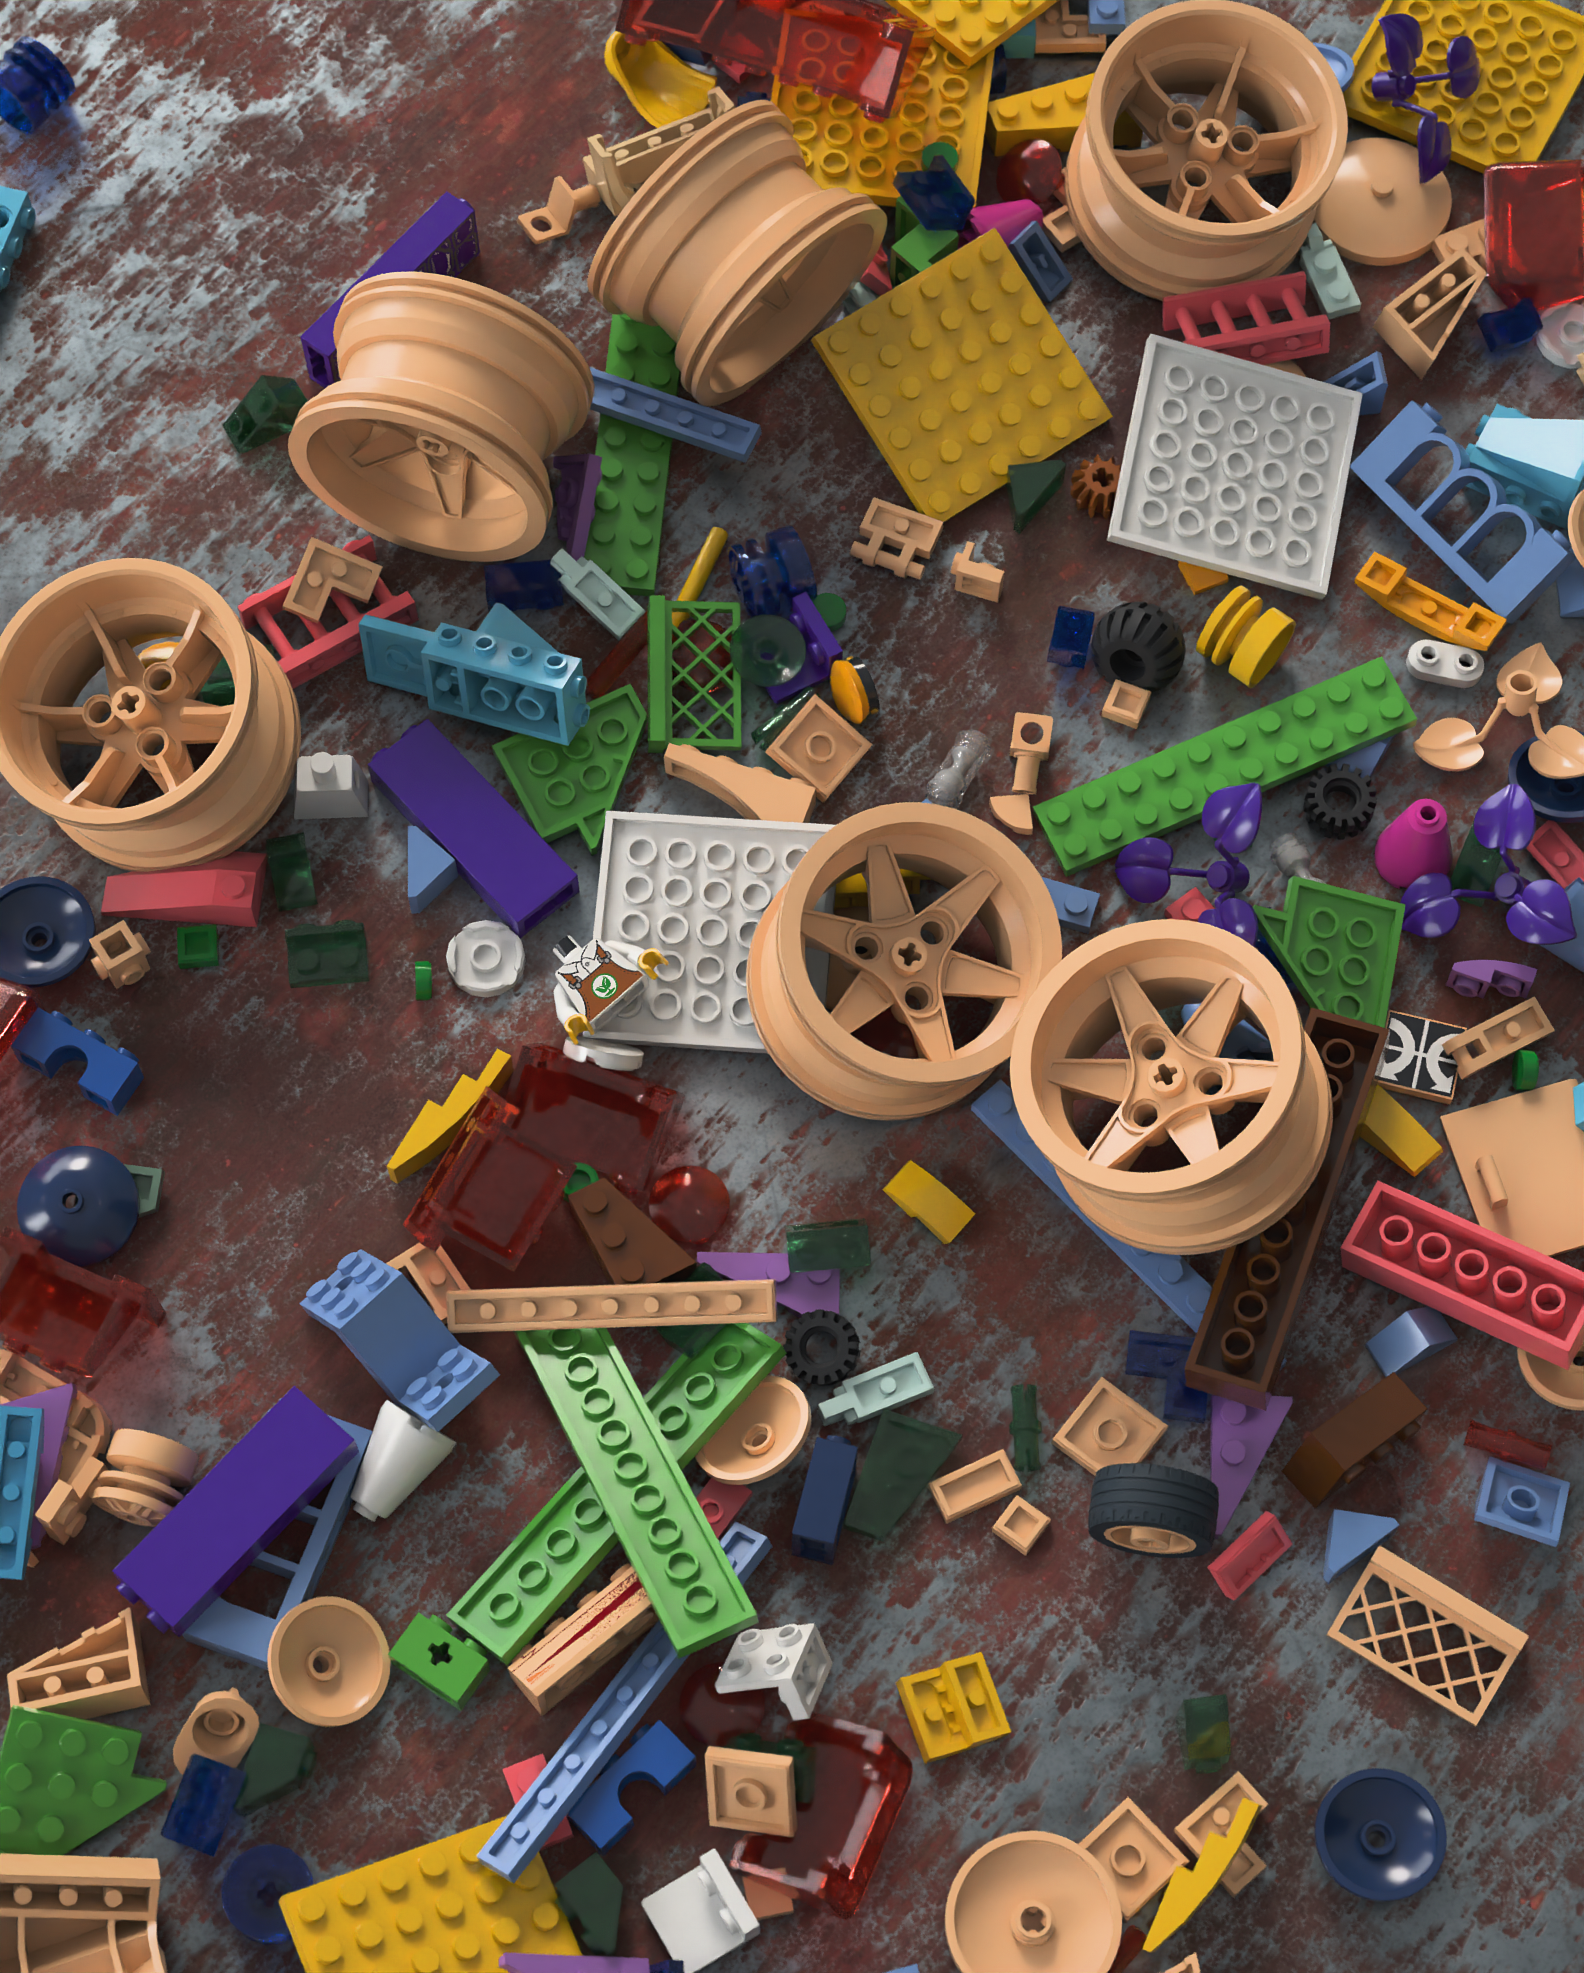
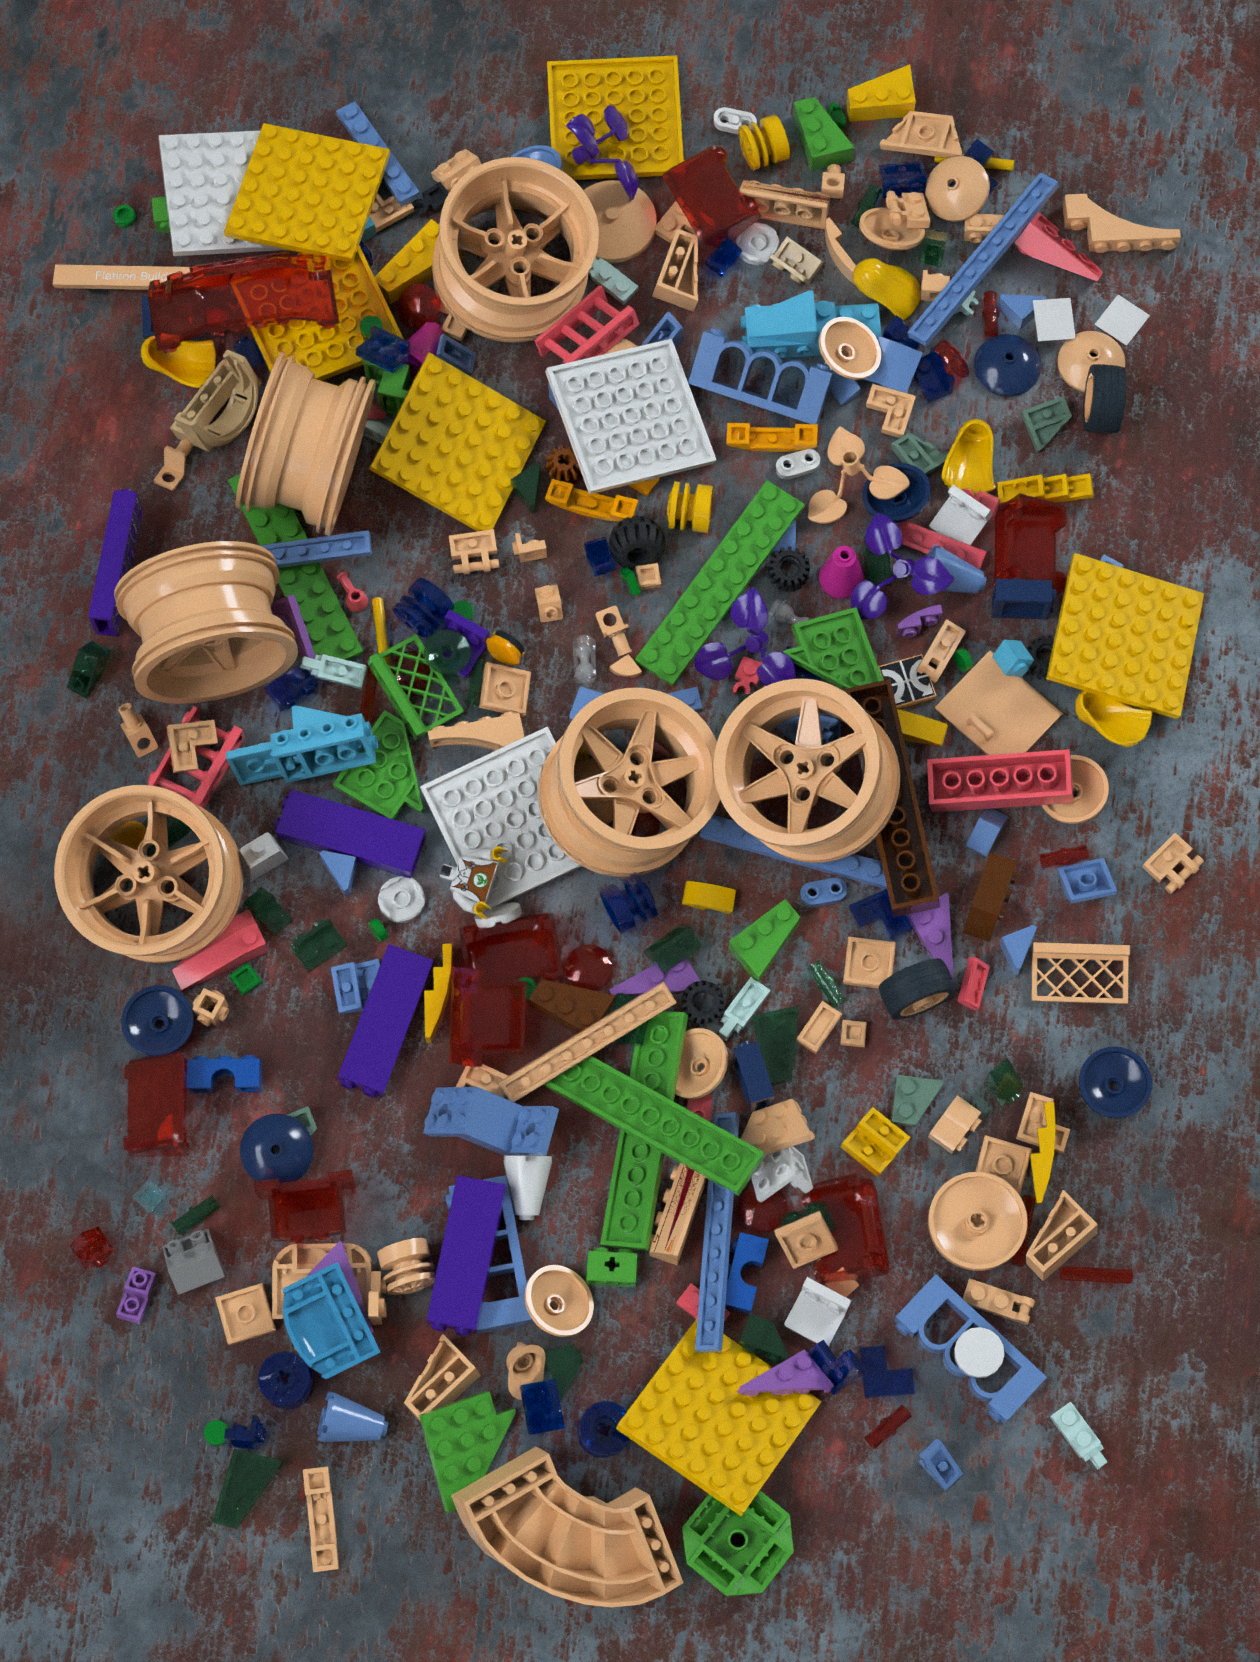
camera: 30 degrees left, 5 degrees up
none -> light nougat bracket [118,703,158,758]
none -> medium blue slope [331,959,381,1014]
none -> coral bar [336,571,368,613]
none -> dark purple brick [337,944,433,1098]
none -> light nougat bracket [535,585,563,622]
none -> light orange slope [545,479,639,522]
none -> clear blue wheel [599,872,658,934]
none -> green tile [620,567,641,596]
none -> bright green wedge [728,899,800,983]
none -> light nougat wing [741,1099,815,1155]
none -> medium blue plate [800,878,847,907]
none -> sand green wing [891,1075,944,1127]
none -> light nougat brick [928,1095,982,1154]

